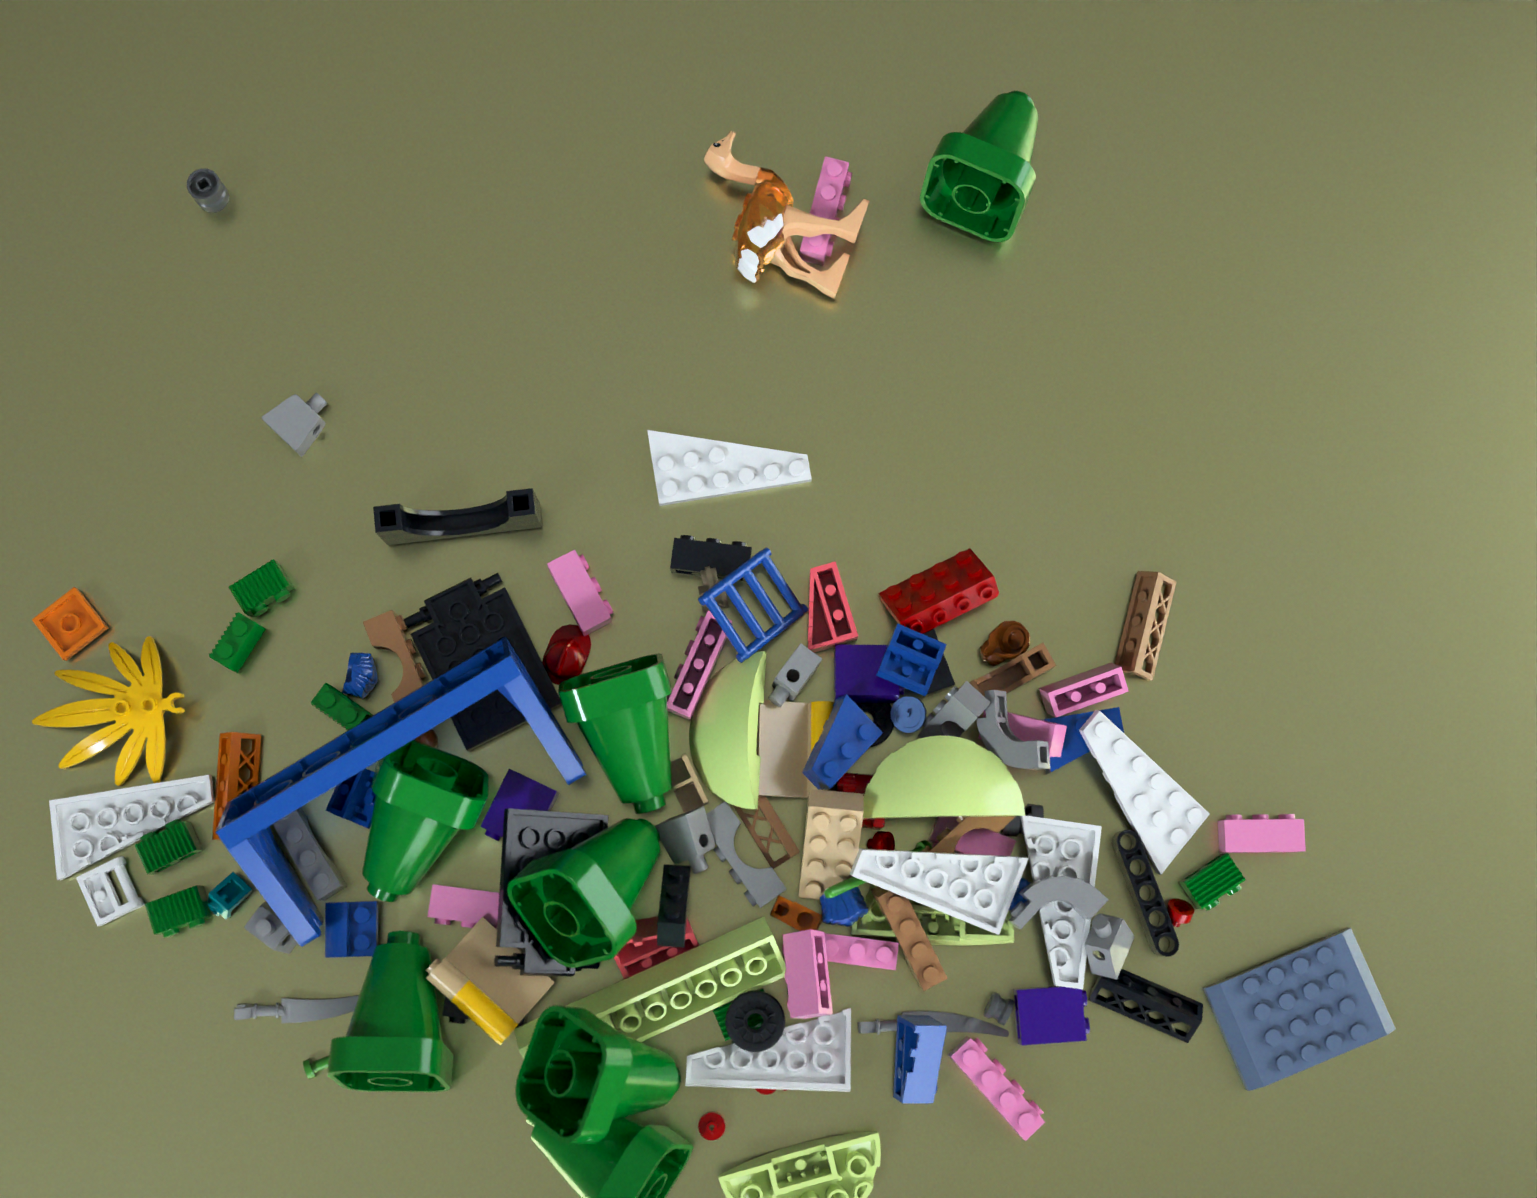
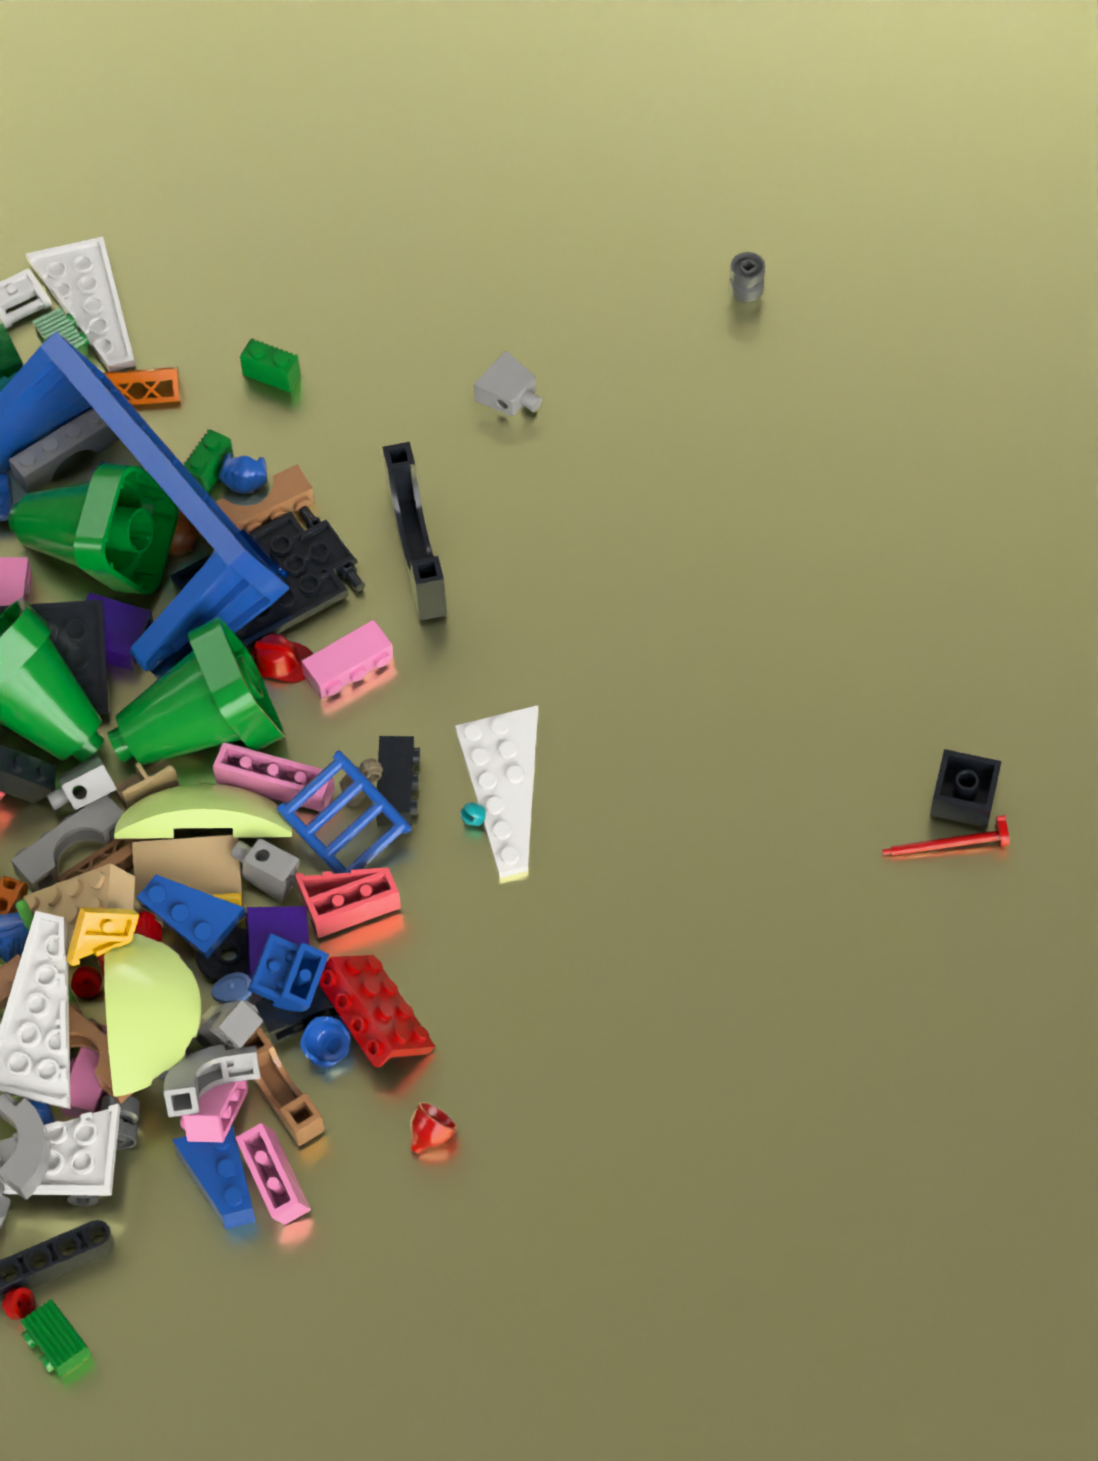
camera: 90 degrees right, 20 degrees down
orange plate [32,587,109,661] -> none
yellow plant [32,636,185,786] -> none
green brick [228,559,295,617] -> none
animal [704,131,870,299] -> none
bright pink brick [800,156,852,266] -> none
green cone [920,91,1039,242] -> none
dark orange hair [980,621,1030,666] -> none
white wing [1079,710,1210,875] -> none
medium nougat fence [1115,571,1176,680] -> none
bright pink brick [1218,814,1306,853] -> none
none -> yellow wing [66,907,139,966]
none -> clear blue piece [240,528,290,578]
none -> blue hair [300,1016,351,1068]
none -> helmet [410,1102,457,1154]
none -> teal hinge [460,802,486,826]
none -> piece [882,815,1010,856]
none -> black brick [930,749,1002,828]

